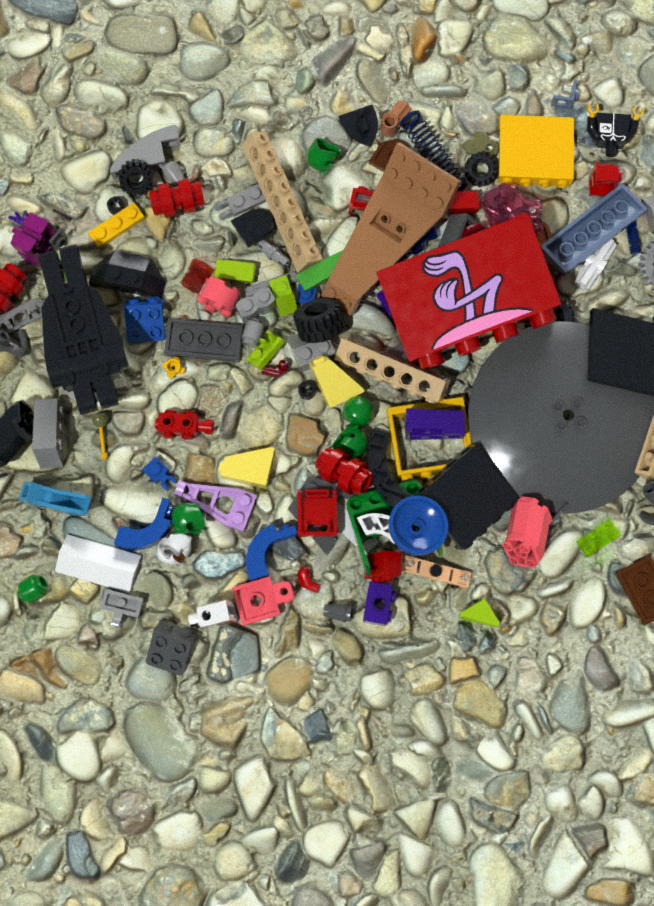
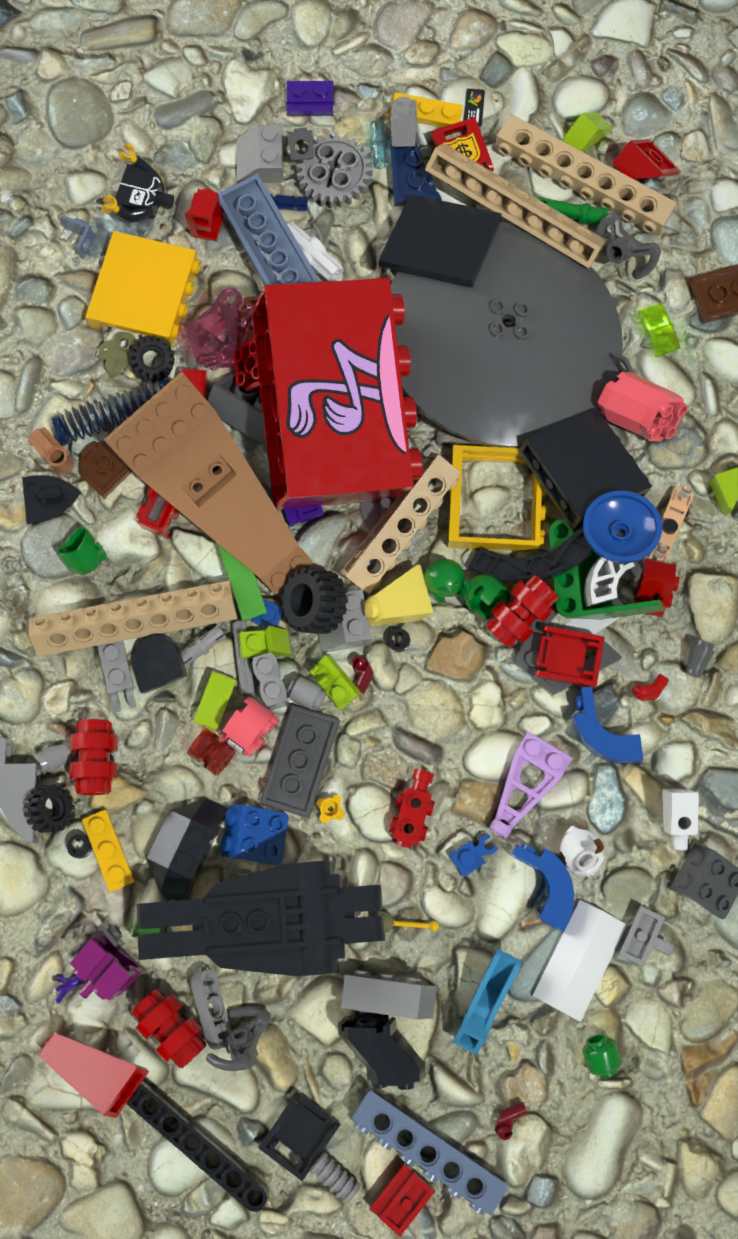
camera: 75 degrees left, 0 degrees up
green helmet [171,503,205,535] -> none
light yellow slope [218,447,275,489] -> none
coral plate [232,576,295,626] -> none
dark purple brick [363,581,396,626] -> none
dark purple wedge [404,408,465,440] -> none
dark red arm [461,222,482,238] -> none

